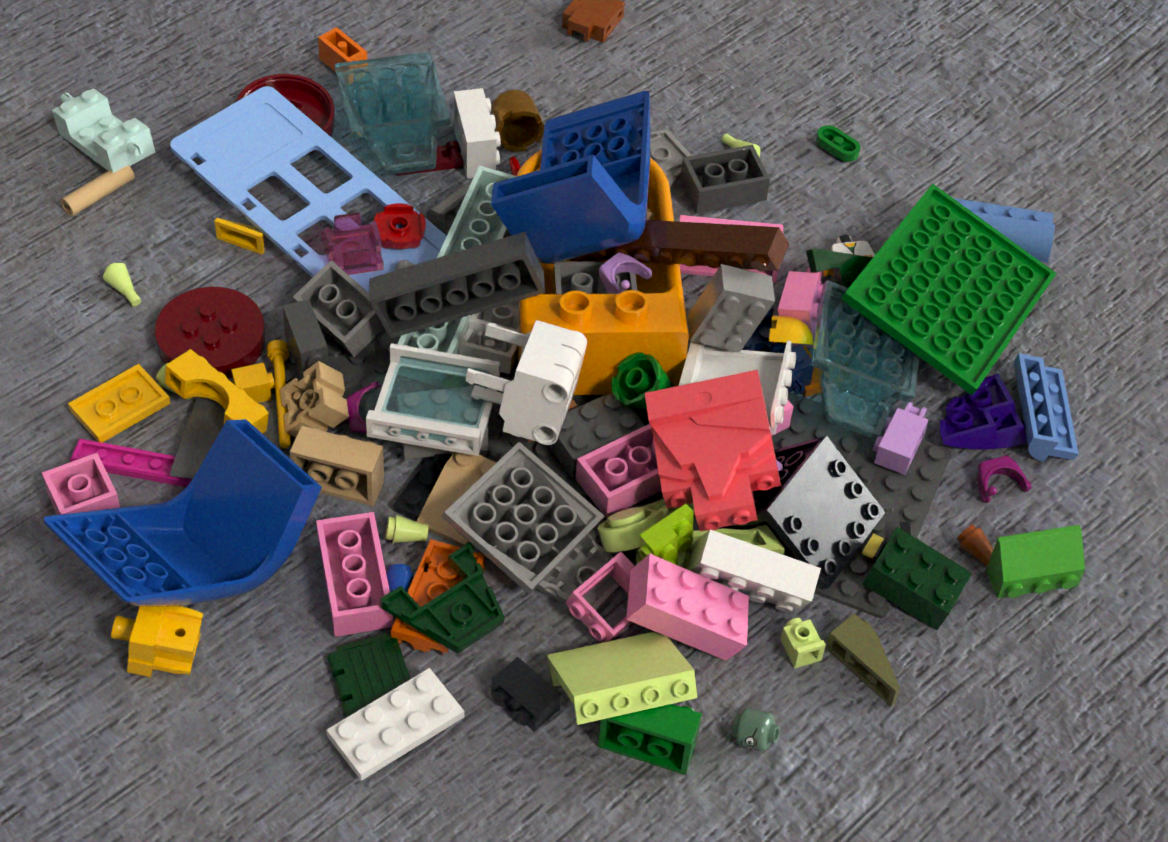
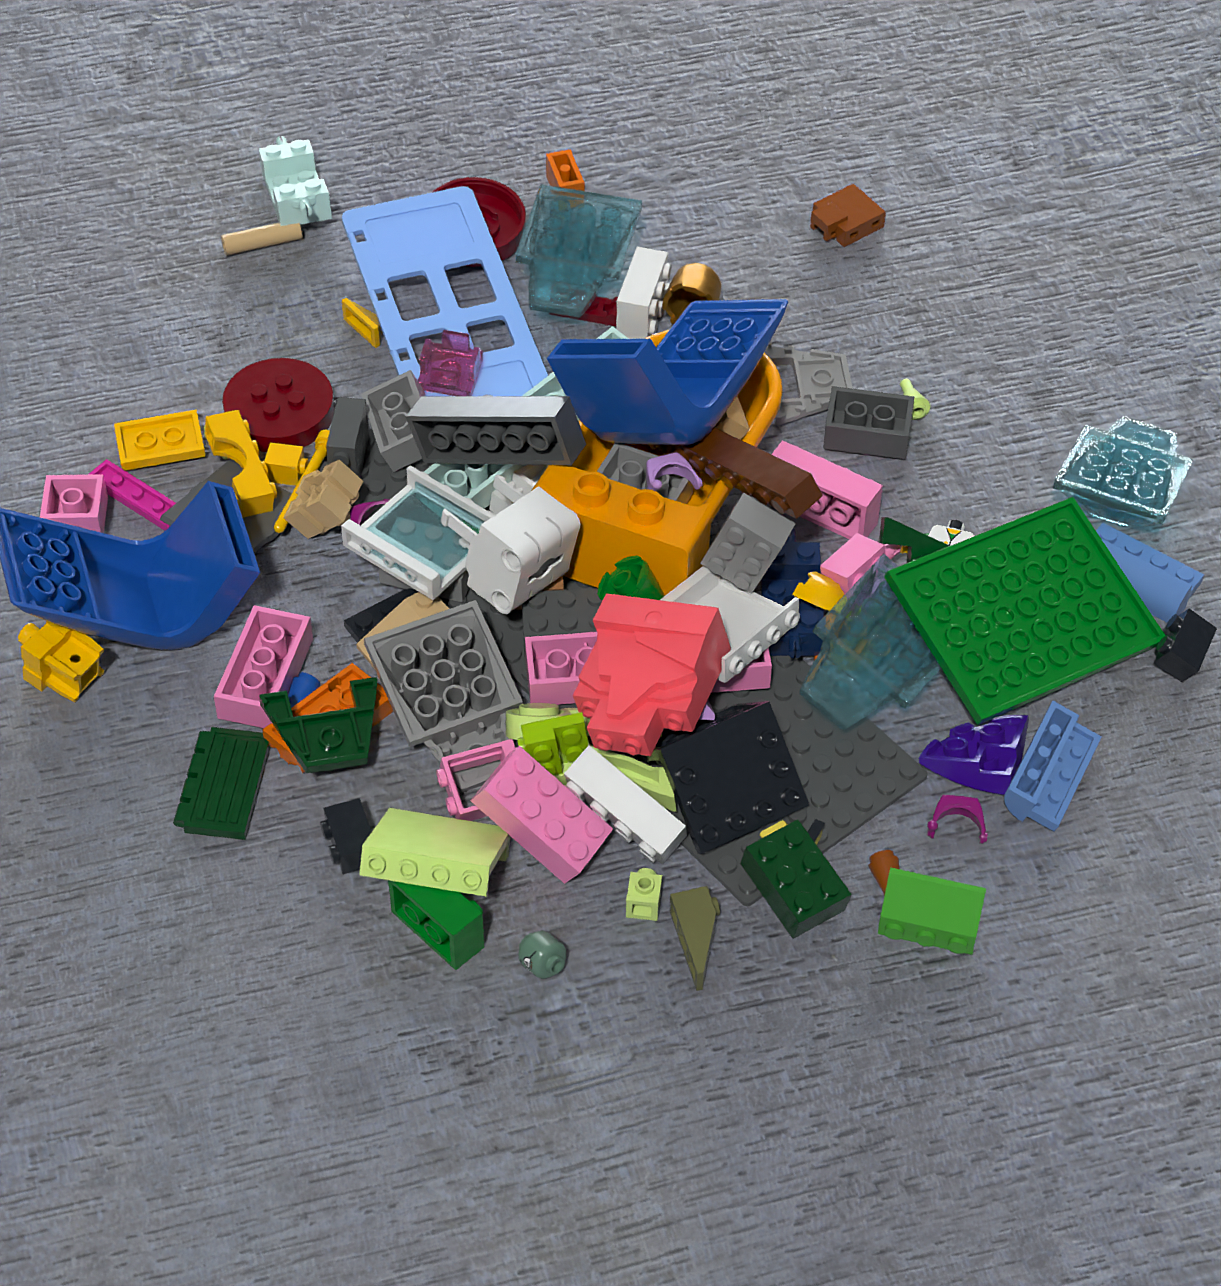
camera: 30 degrees right, 0 degrees up
yellowish green cone [103,263,141,306] -> none
tan brick [290,426,385,506] -> none
white plate [326,668,464,781] -> none
red plate [374,203,426,249] -> none
yellowish green cone [385,515,428,543] -> none
green plate [816,125,861,162] -> none
lavender brick [873,402,929,475] -> none
none -> clear light blue wedge [1053,416,1193,527]
none -> black brick [1154,608,1217,683]

